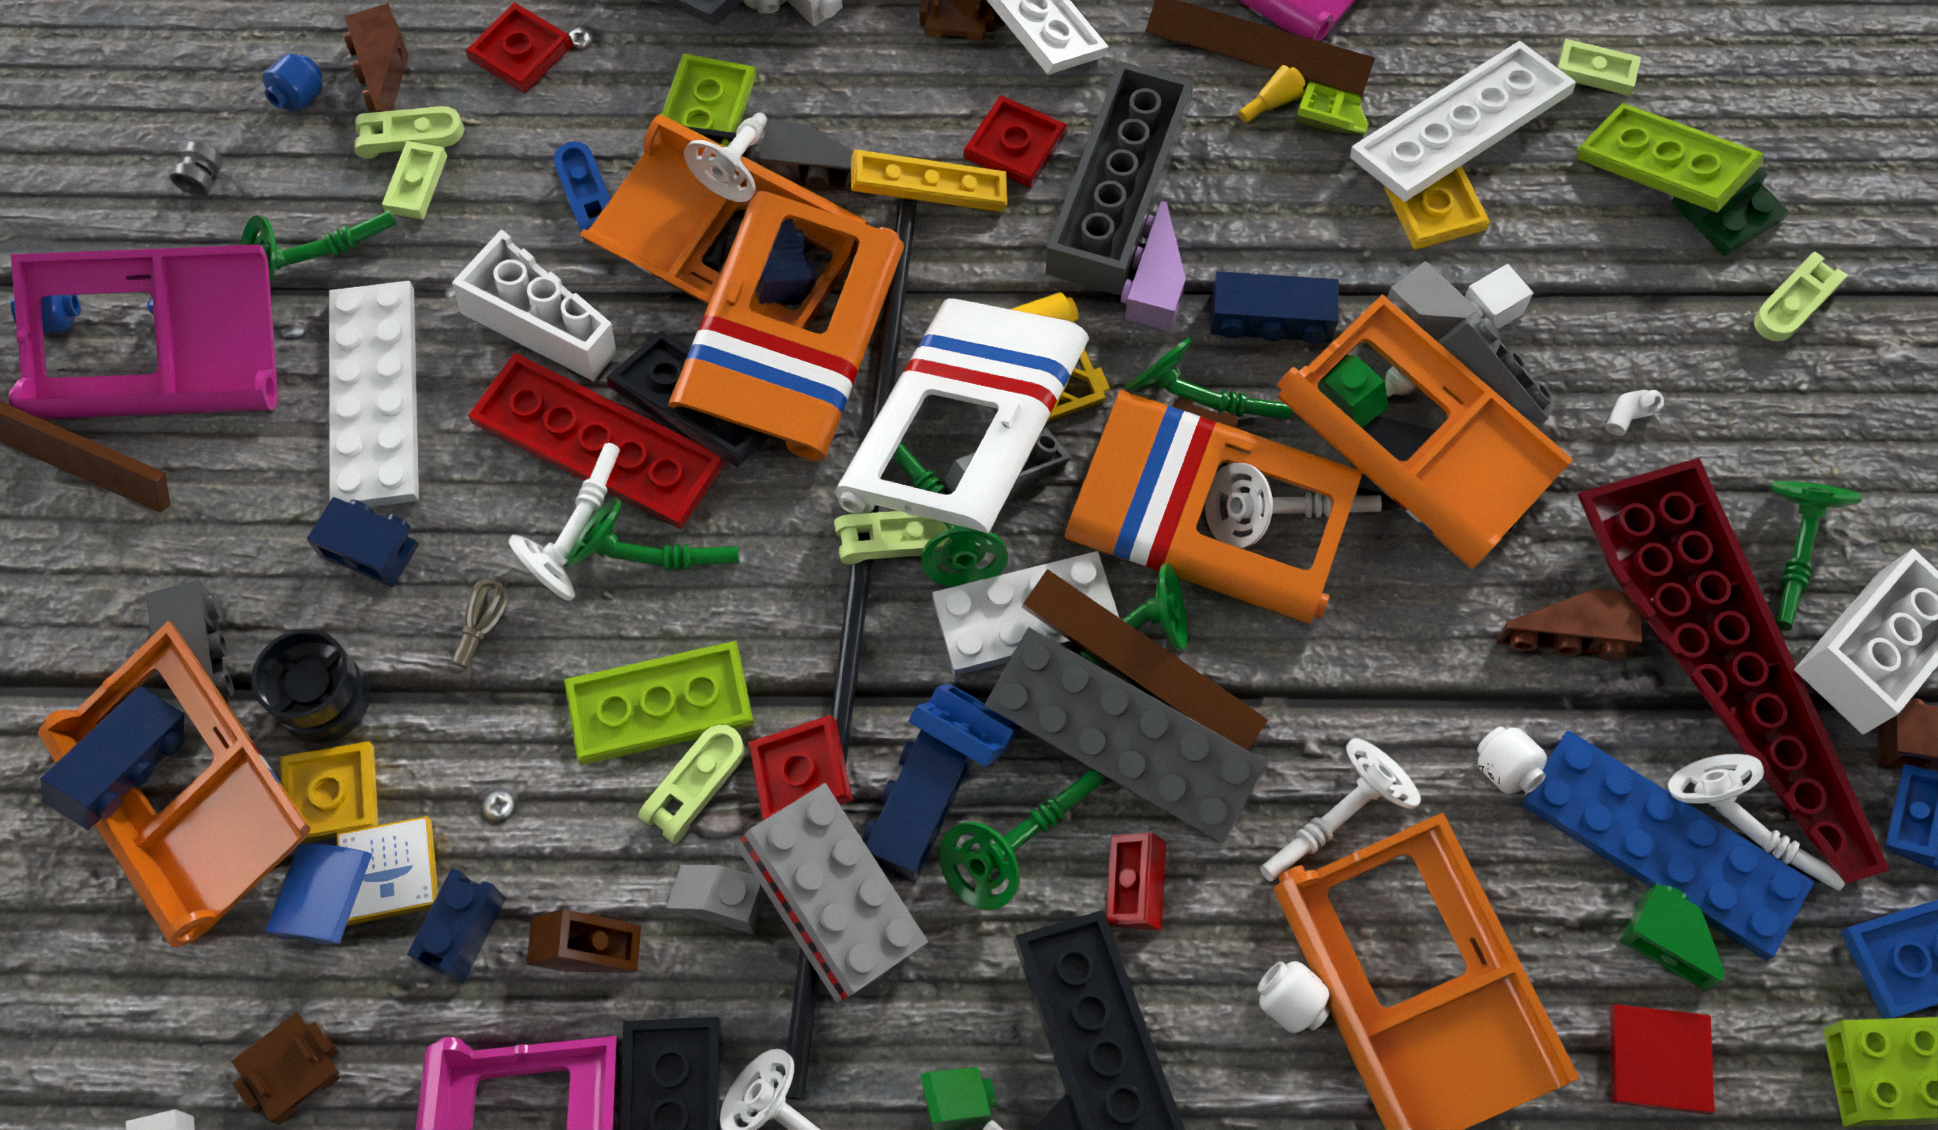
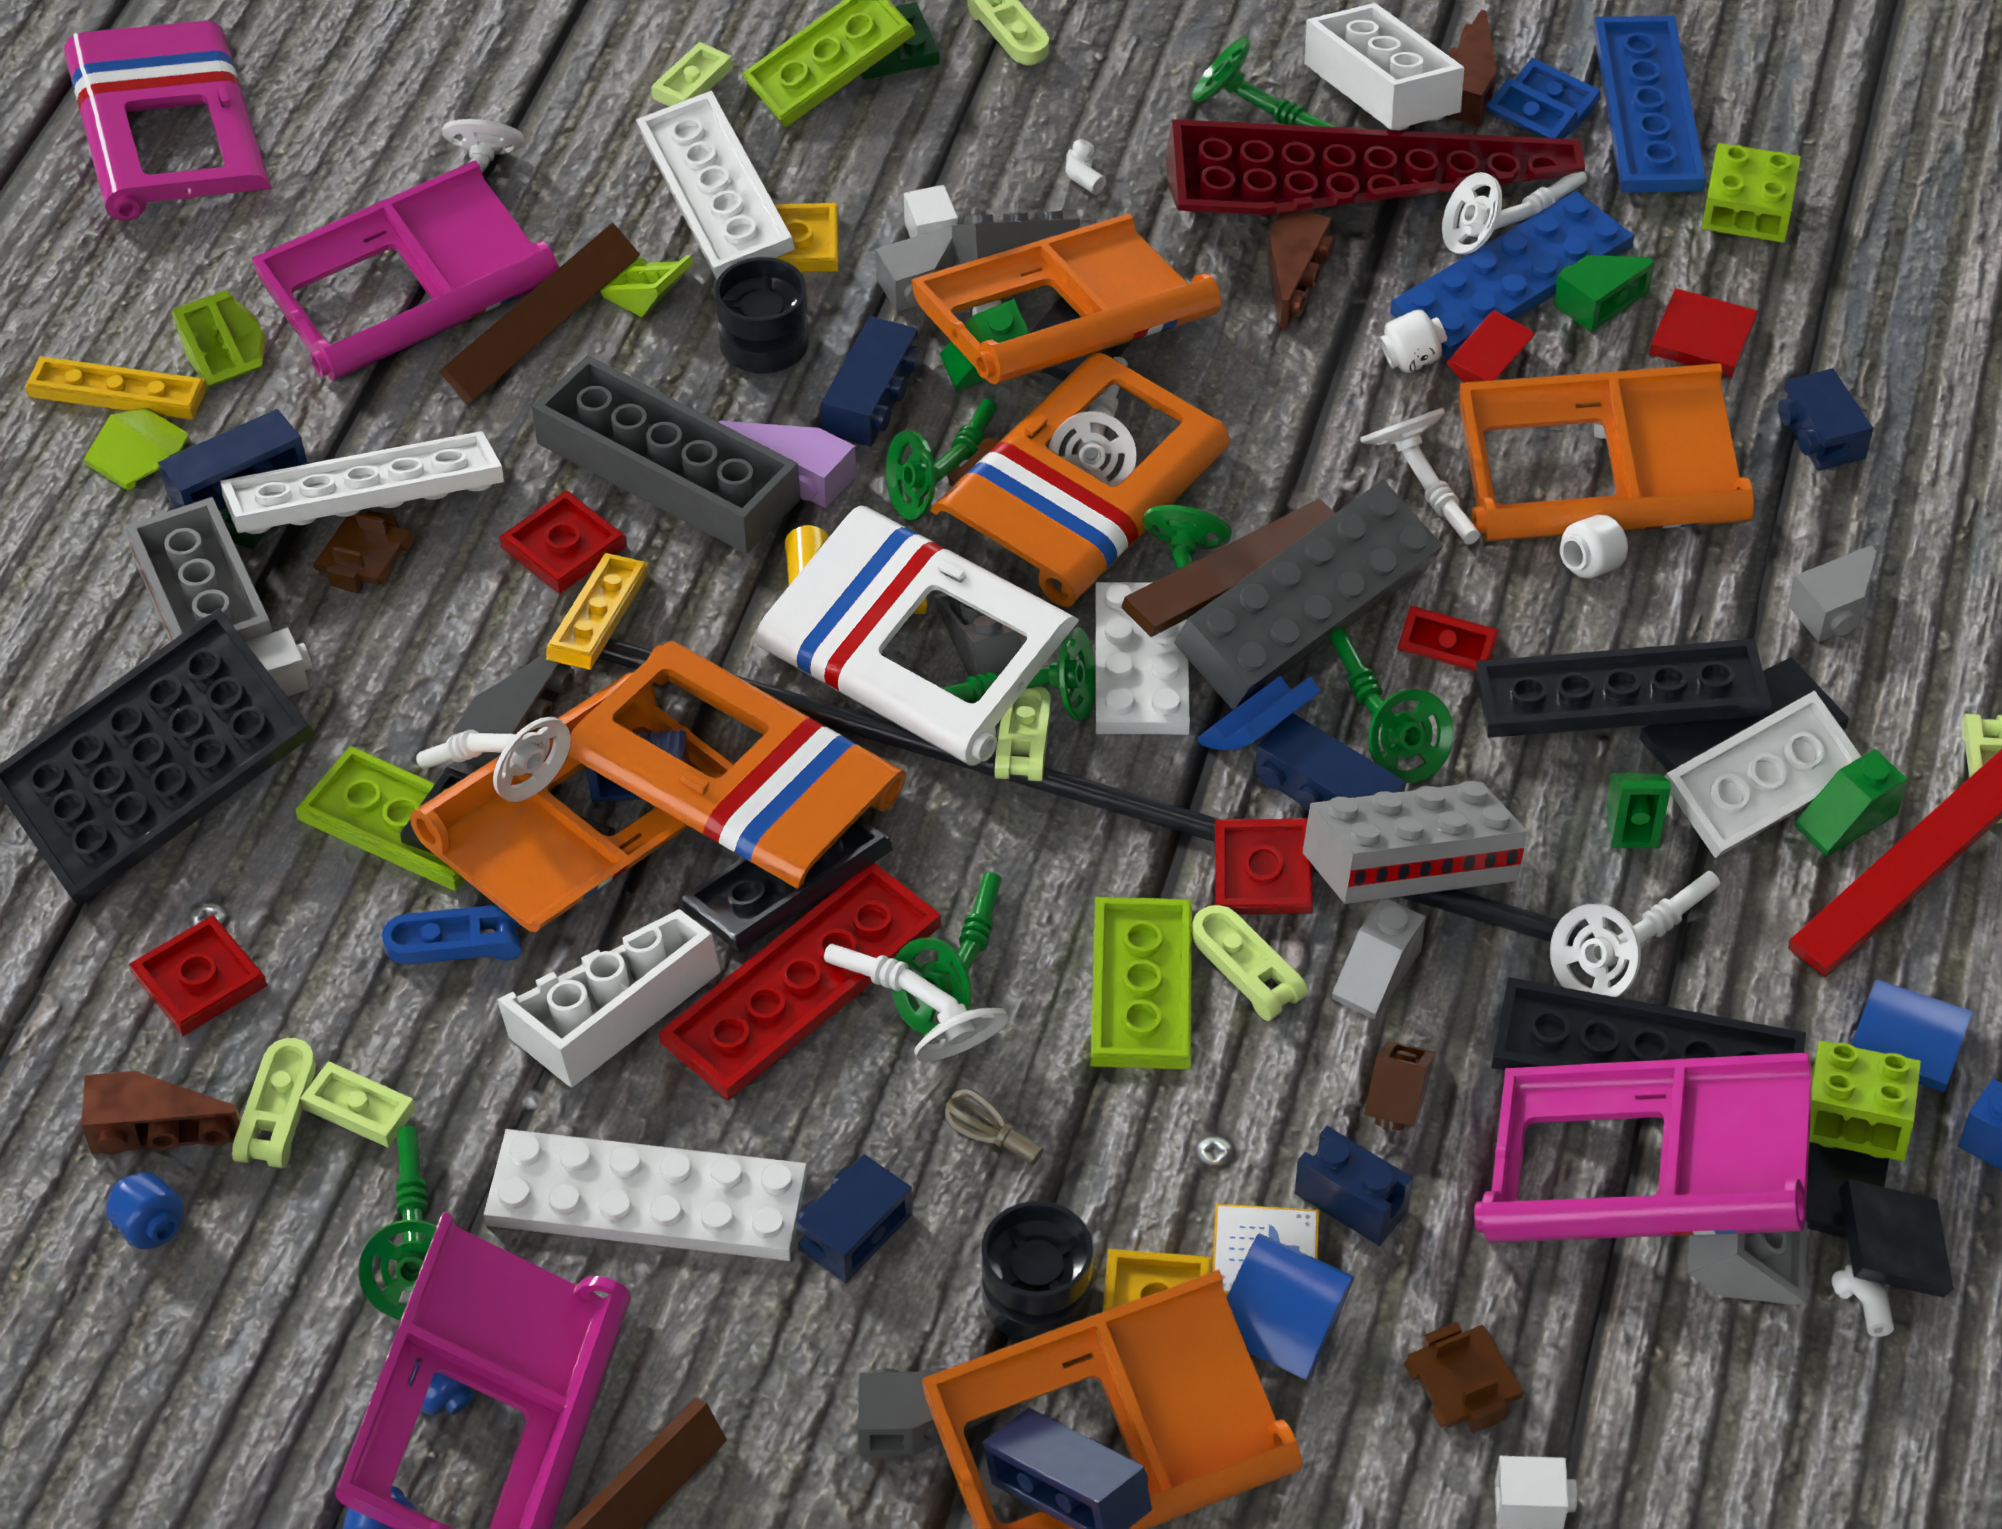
camera: 75 degrees left, 15 degrees down
flat silver wheel [170,141,224,197] -> none
yellow cone [1238,65,1306,124] -> none
none -> black wheel [715,257,809,374]
none -> red slope [1446,310,1535,383]

